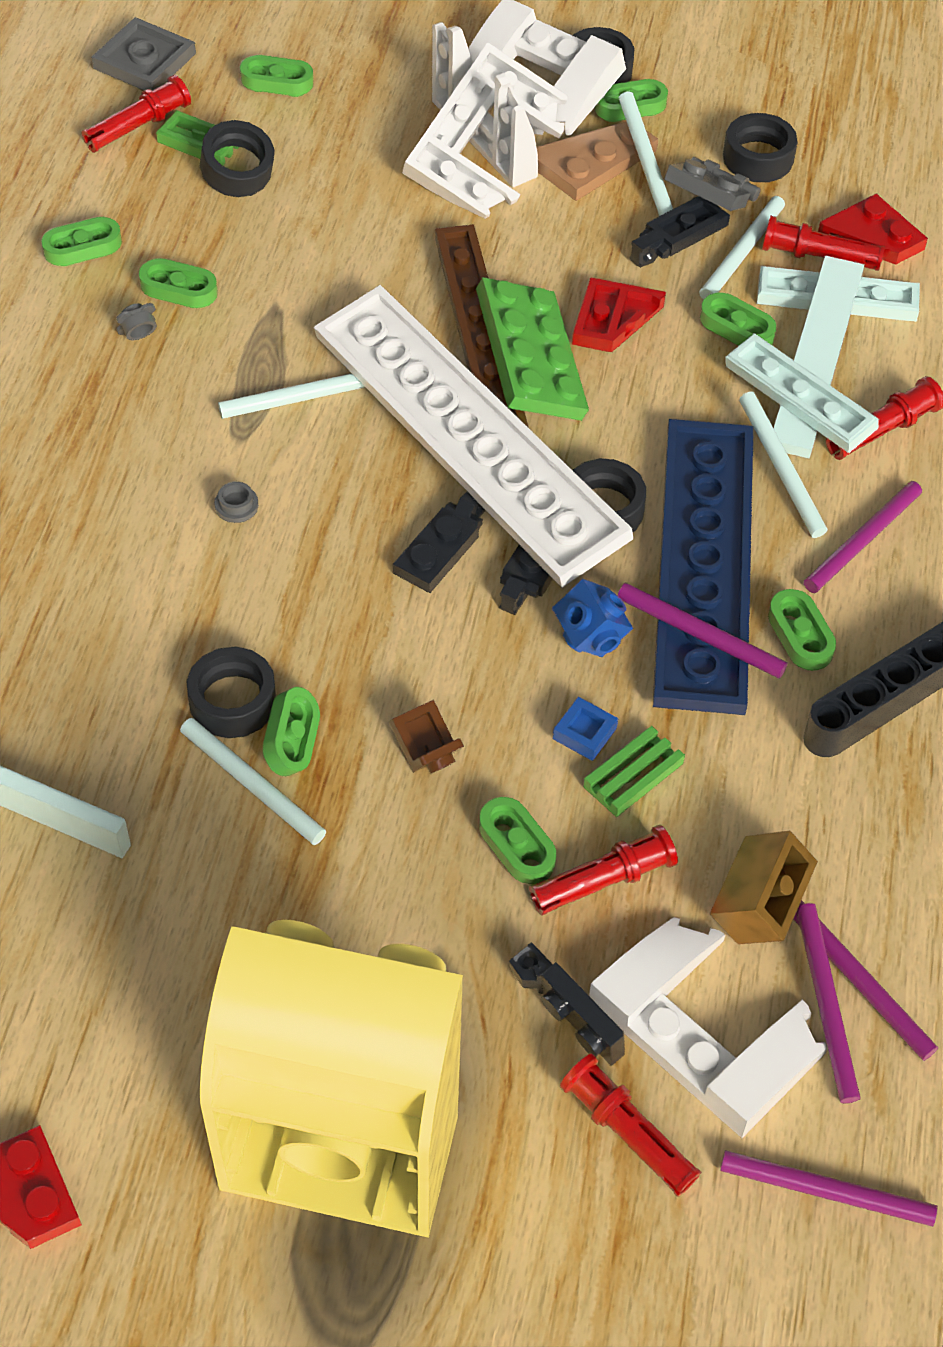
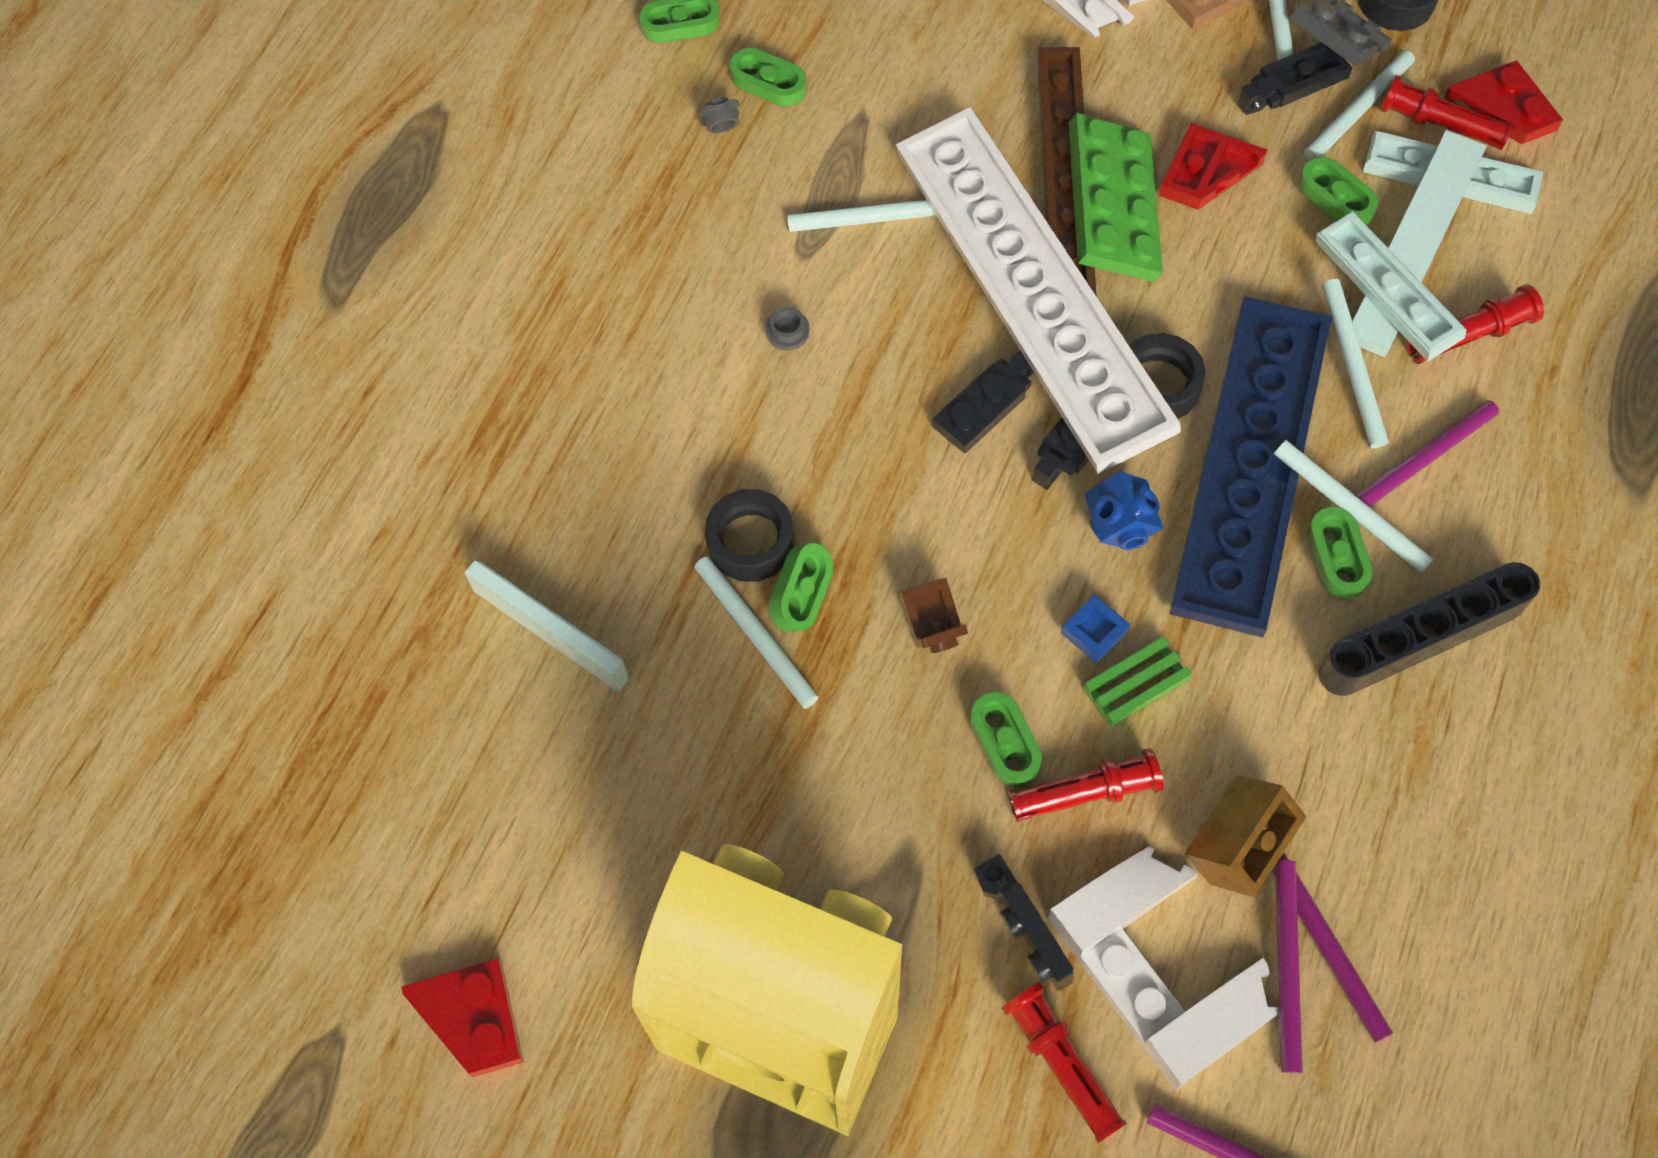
camera: 15 degrees right, 10 degrees up
magenta bar [617,583,788,679] -> none
none -> light aqua bar [1273,440,1433,573]

